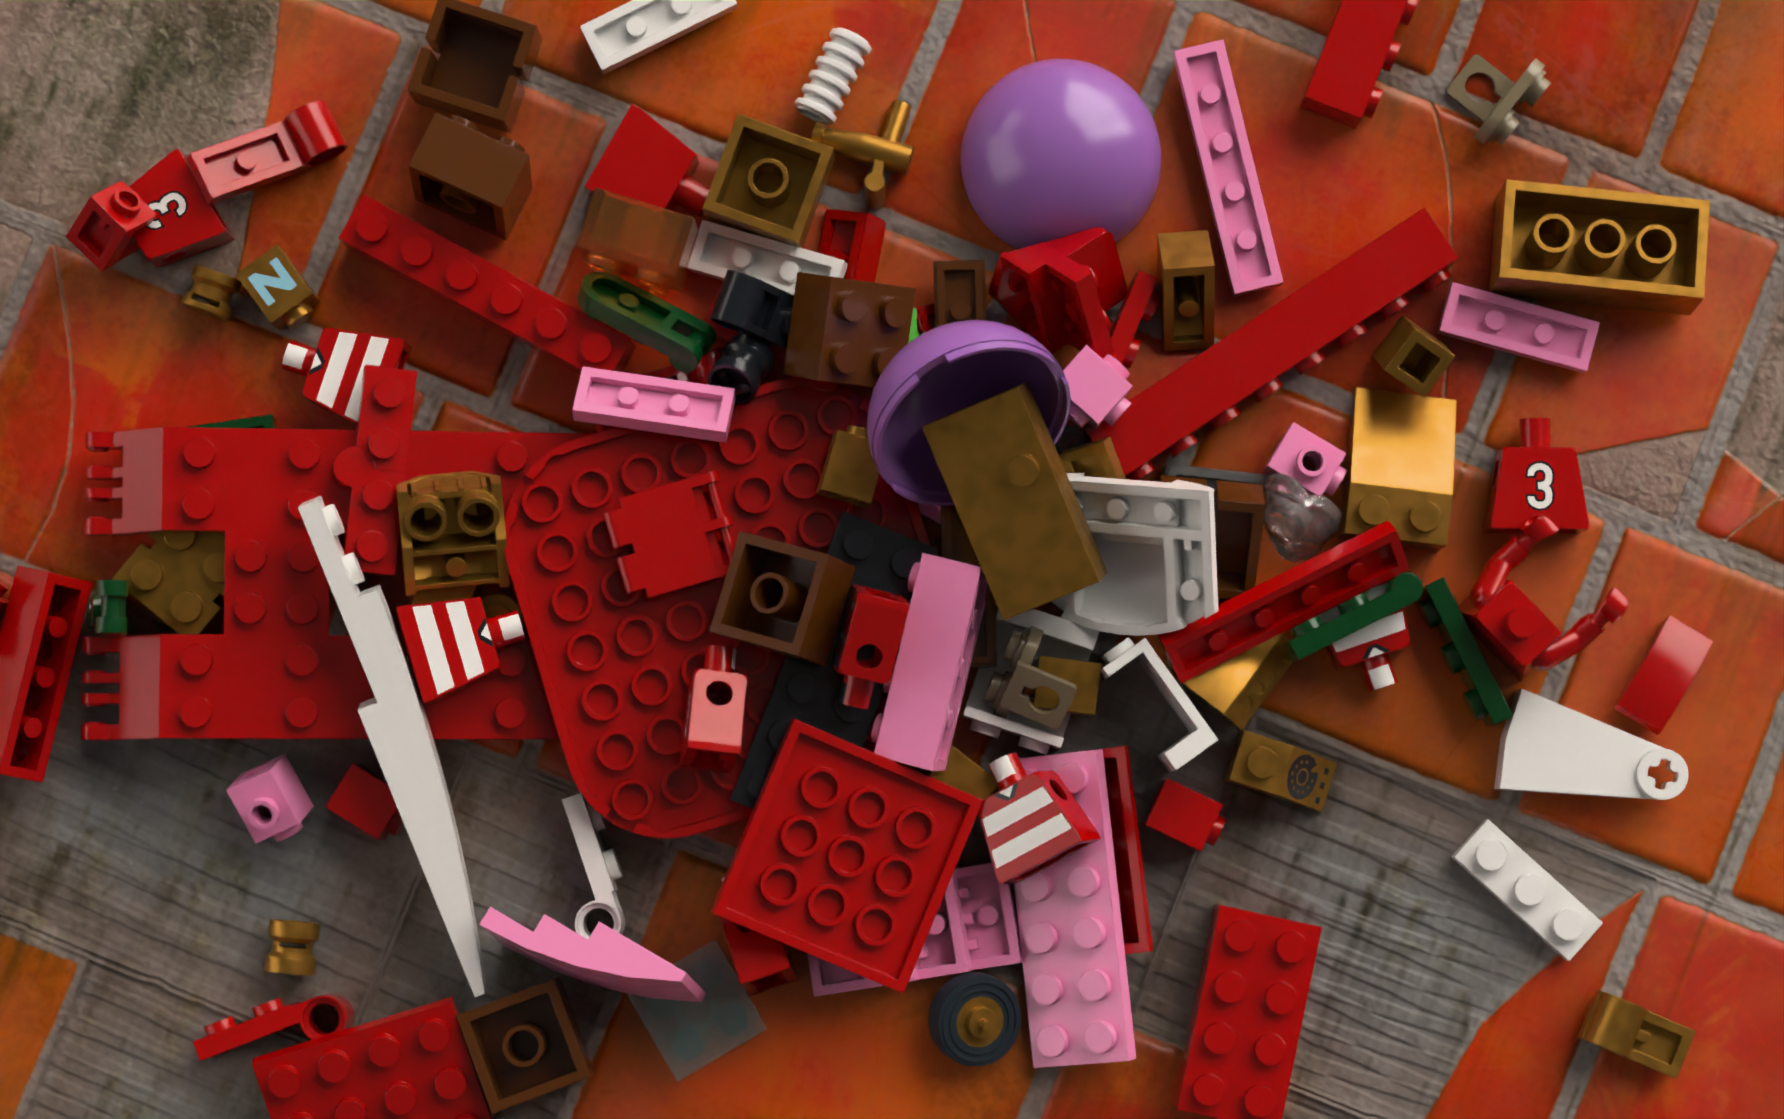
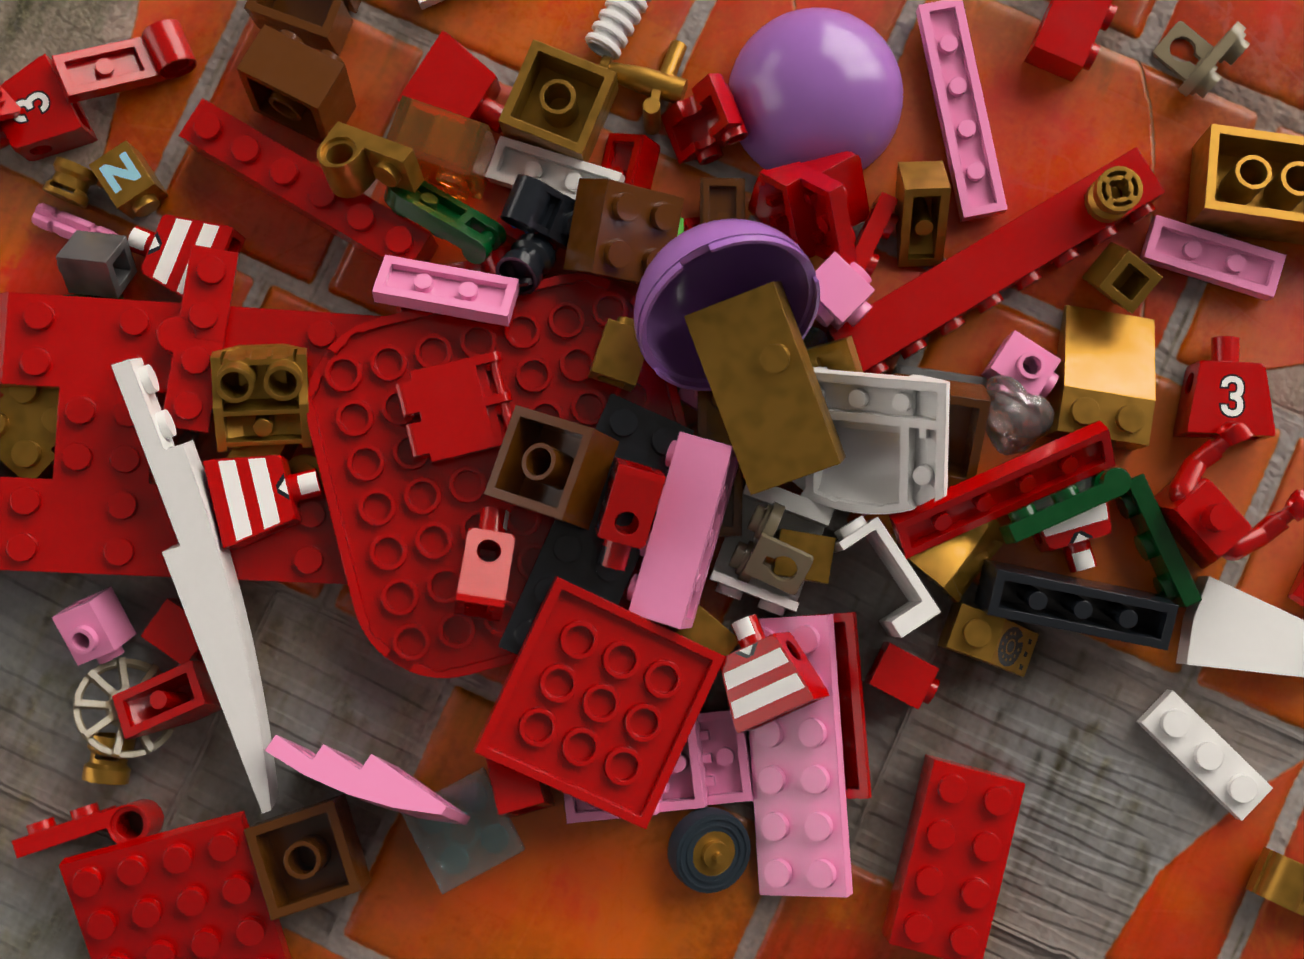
camera: 10 degrees right, 0 degrees up
white plate [562,793,625,939] -> none
none -> bright pink axle [31,203,118,239]
none -> flat silver brick [56,230,137,299]
none -> dark tan wheel [73,657,176,759]
none -> red slope [112,660,222,739]
none -> pearl gold plate [317,121,424,198]
none -> red cylinder [661,73,748,165]
none -> black brick [974,559,1179,650]
none -> pearl gold wheel [1085,166,1143,223]

